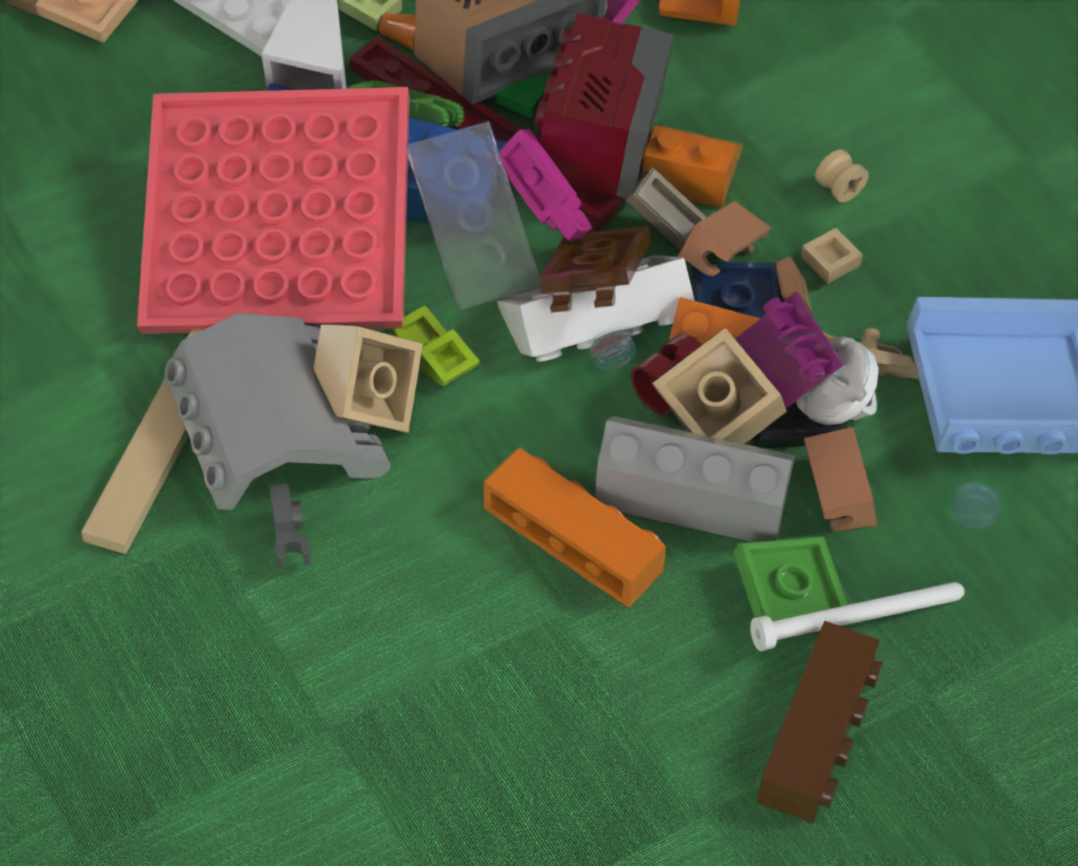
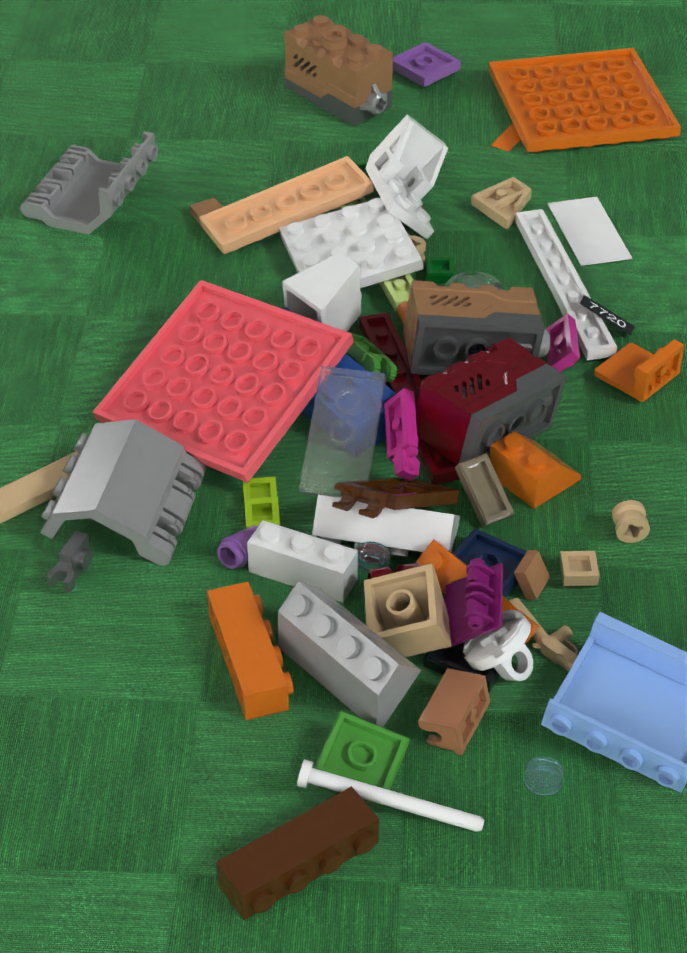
camera: 35 degrees right, 10 degrees down
tan slope [313,325,423,433] -> none
nougat hinge [678,201,771,276] -> none
none -> medium lavender cone [217,525,258,569]
none -> white brick [247,520,358,603]

